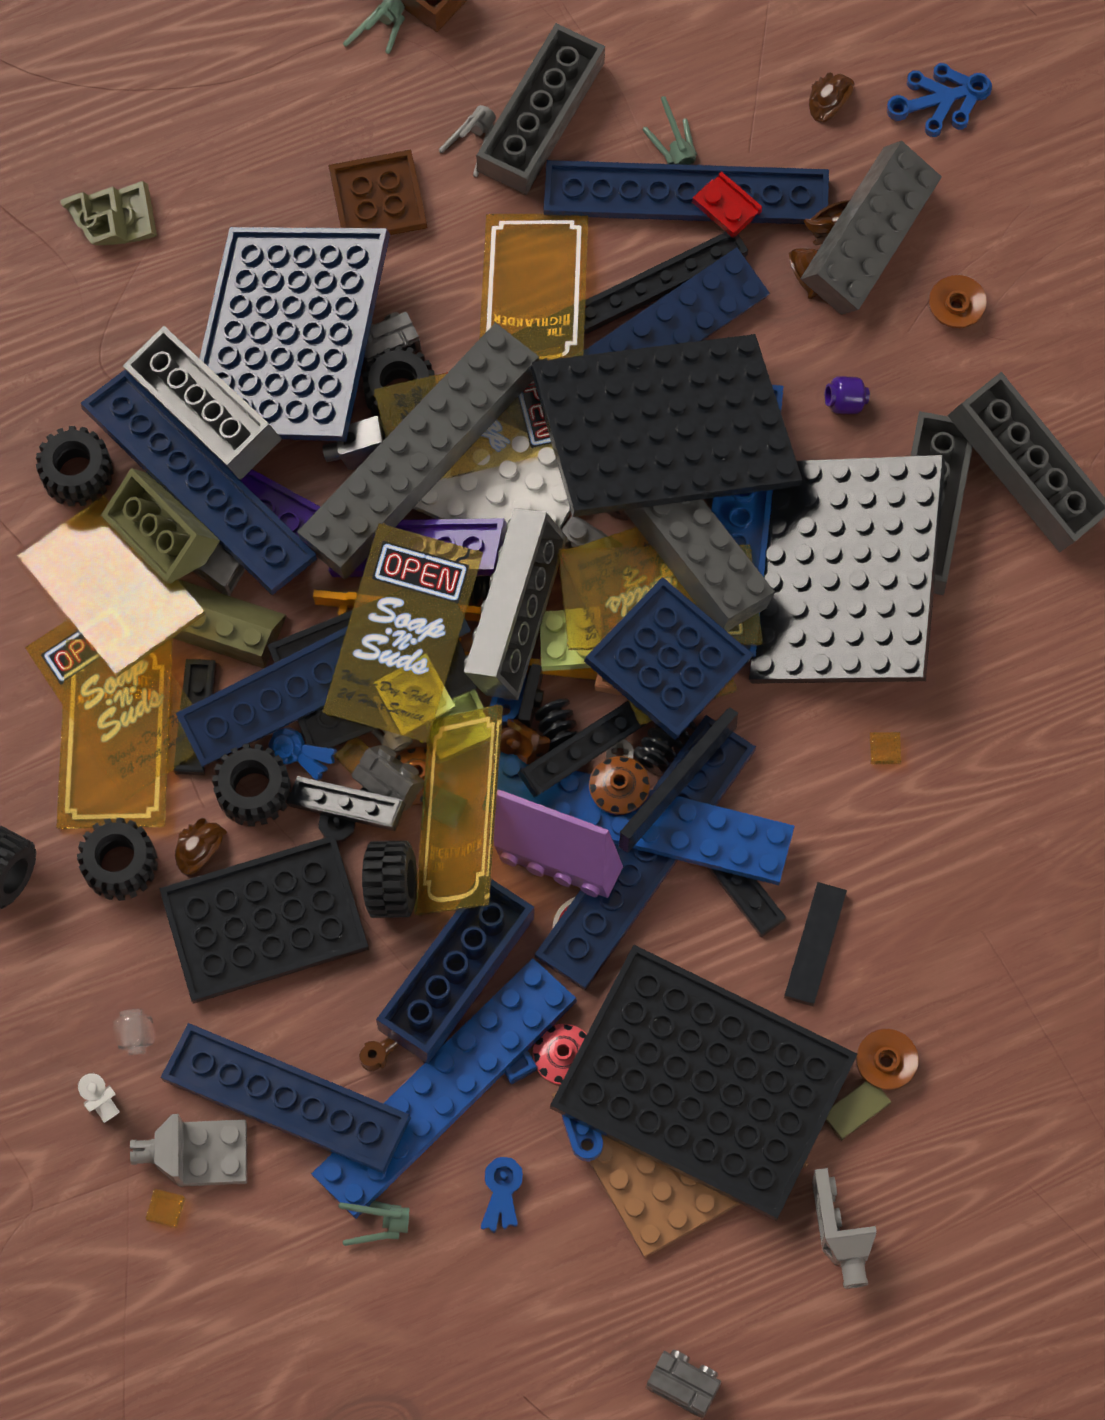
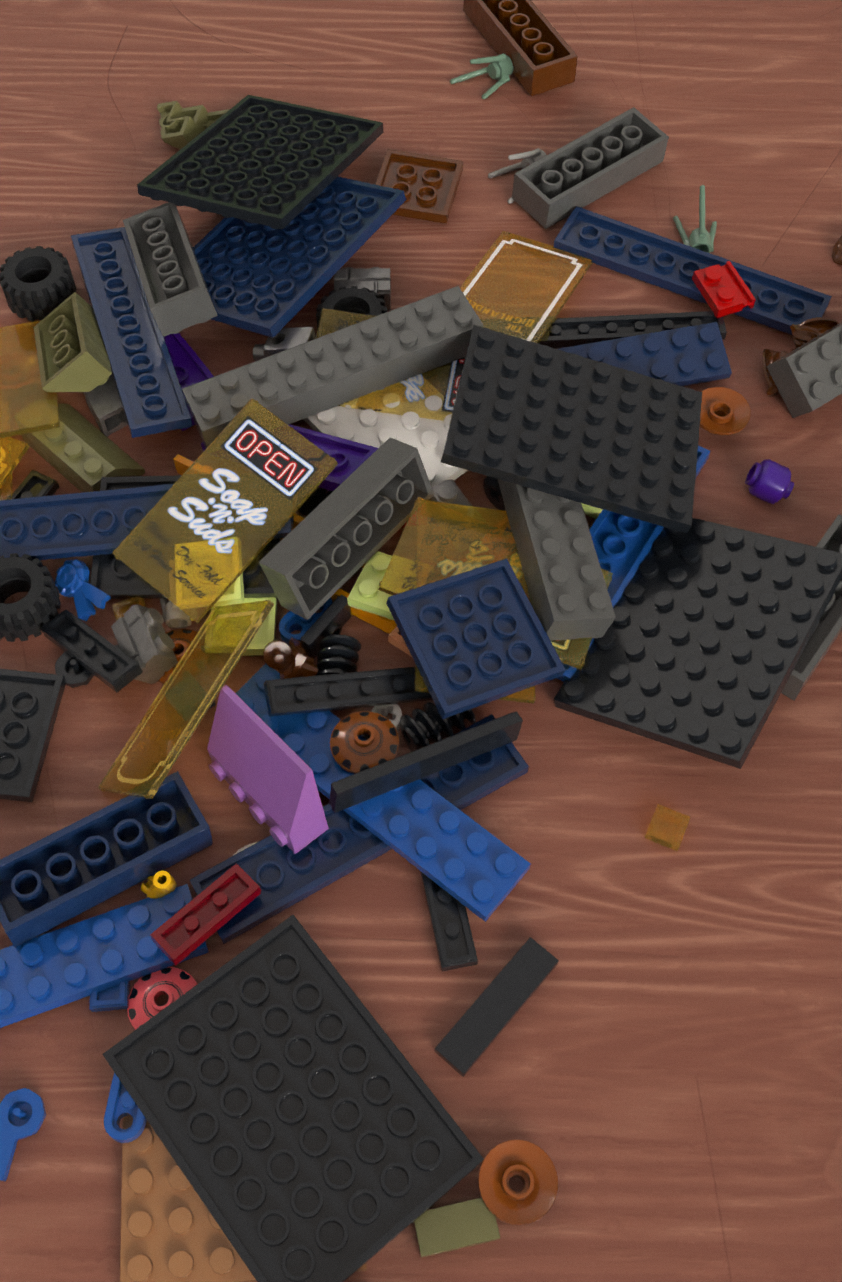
camera: 20 degrees right, 10 degrees down
black tyre [362,841,417,918] -> none
none -> black plate [137,95,384,229]
none -> yellow arm [141,870,177,899]
none -> dark red plate [150,863,261,966]
none -> dark orange dish [700,387,751,435]

